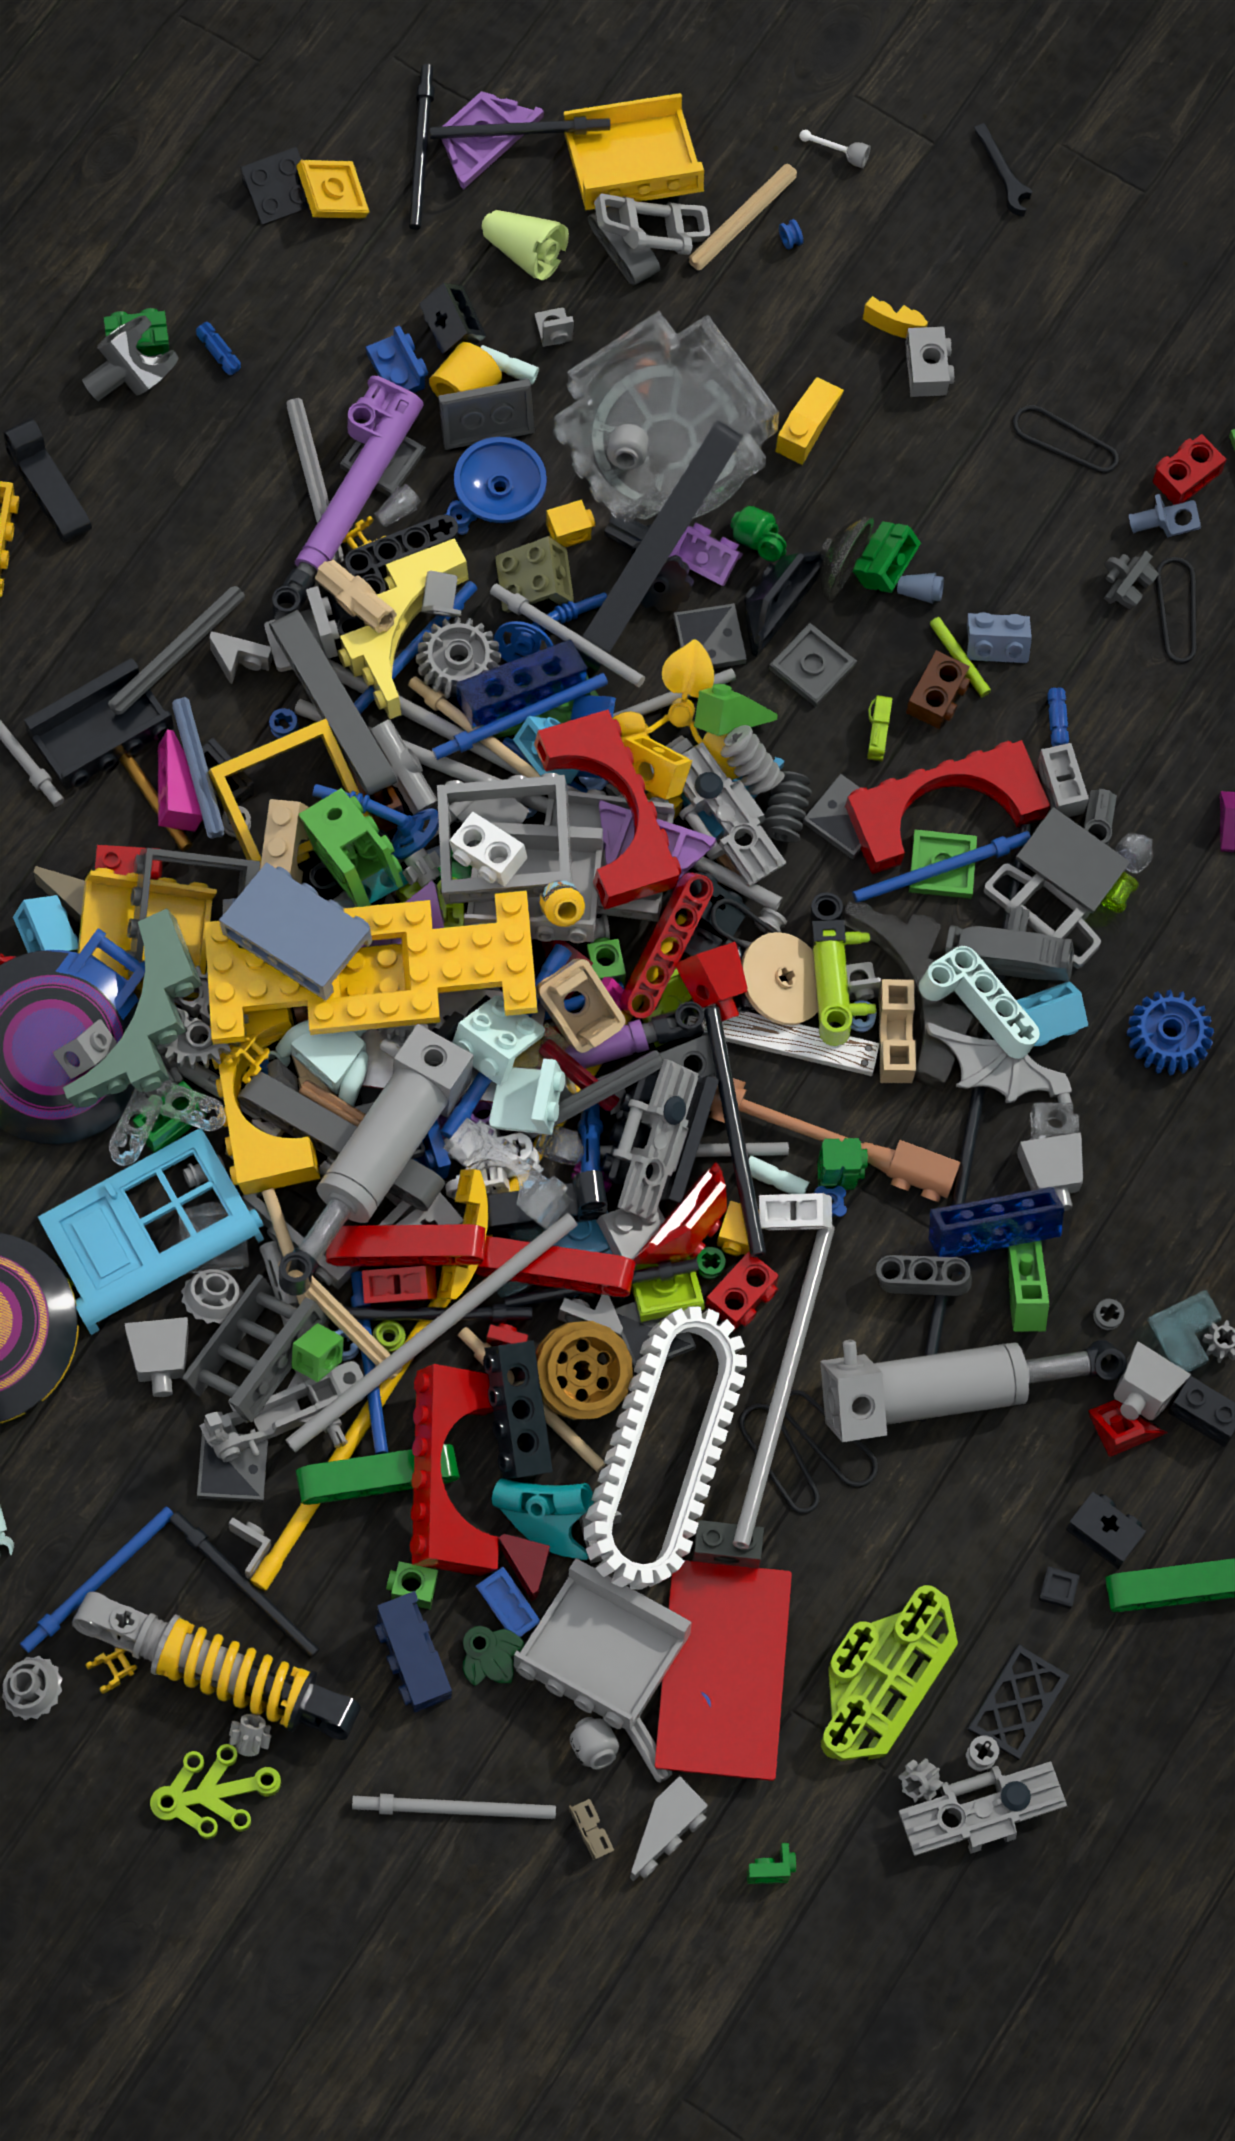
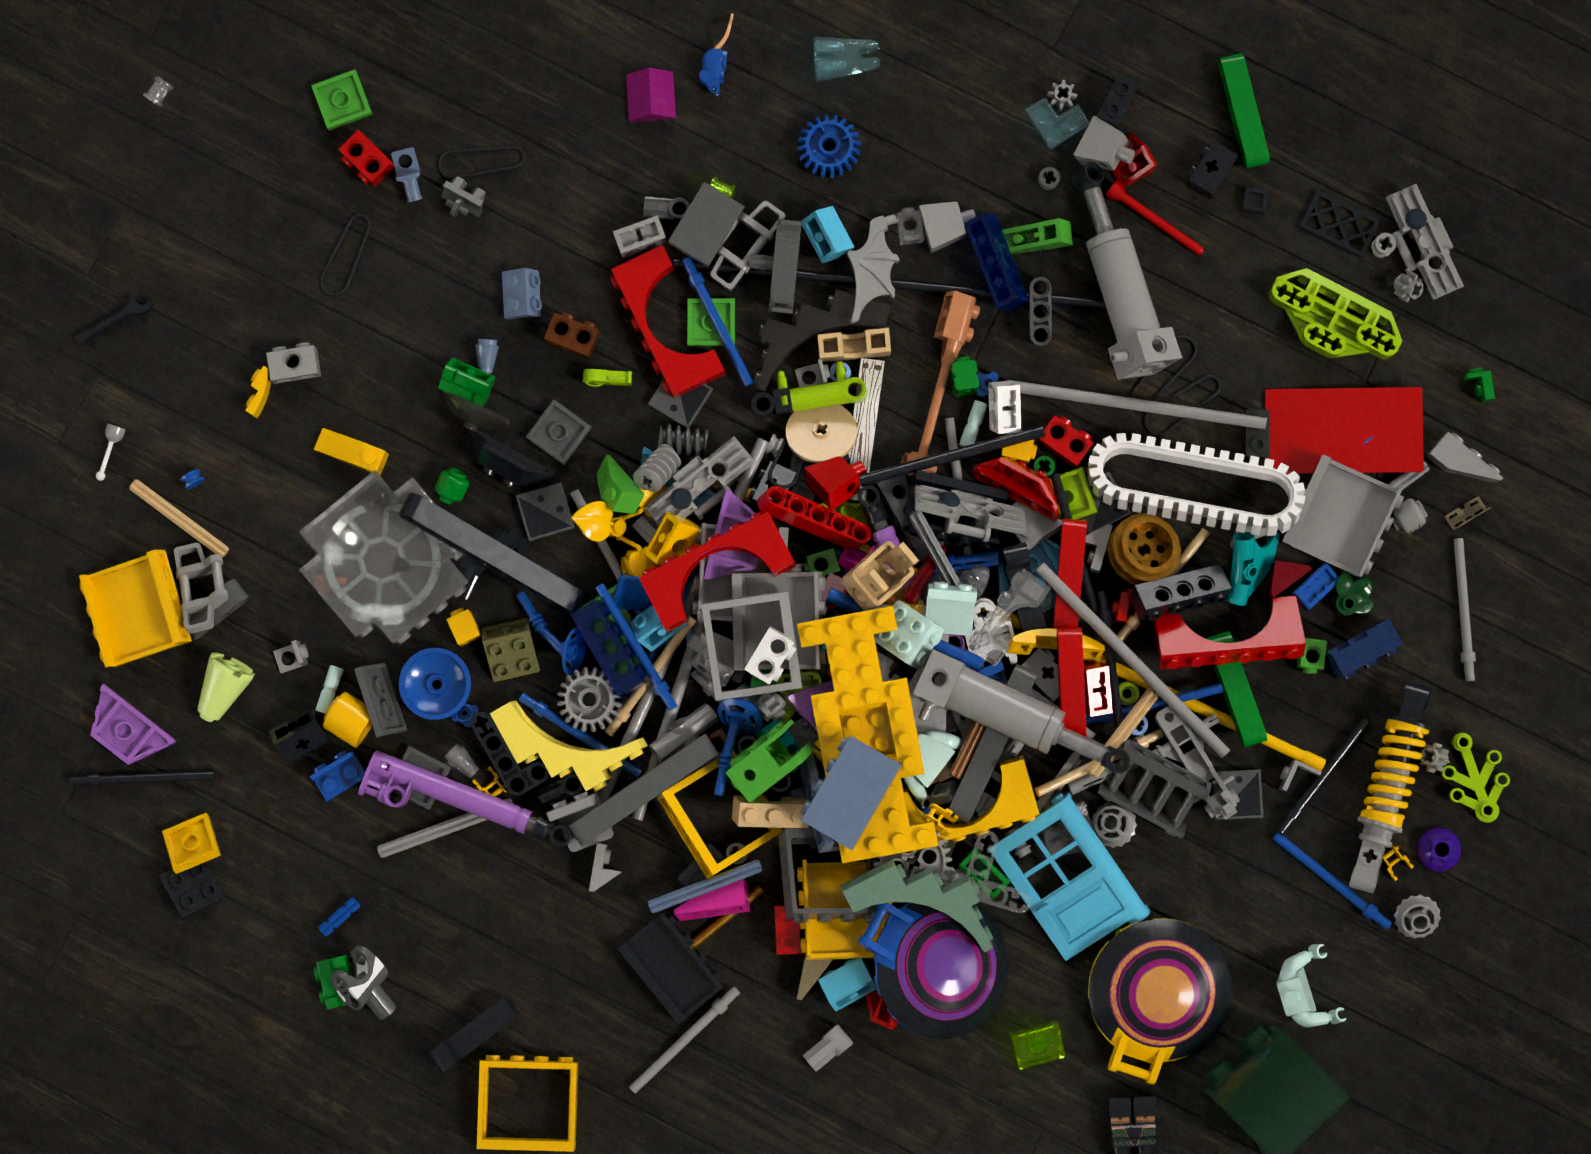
camera: 90 degrees left, 15 degrees up
light grey bracket [53,1019,117,1079] -> none
dark grey axle [108,586,245,715] -> none
light grey torso [125,1317,189,1397] -> none
blue bush [269,708,299,739] -> none
bright green brick [291,1323,344,1382] -> none
tan piece [315,560,397,633] -> none
light grey bracket [421,571,462,617] -> none
black bar [430,116,610,139] -> none
light grey bar [490,583,645,687] -> none
yellow head [539,880,585,927] -> none
light grey head [607,424,649,470] -> none
medium lavender bracket [669,522,743,586] -> none
green plate [757,532,787,562] -> none
light aqua beam [919,946,1040,1059] -> none
lime bar [930,617,991,697] -> none
blue axle [1048,688,1069,747] -> none
clear rock [1115,833,1154,873] -> none
none -> red piece [1105,181,1204,255]
none -> dark purple piece [1416,828,1461,871]

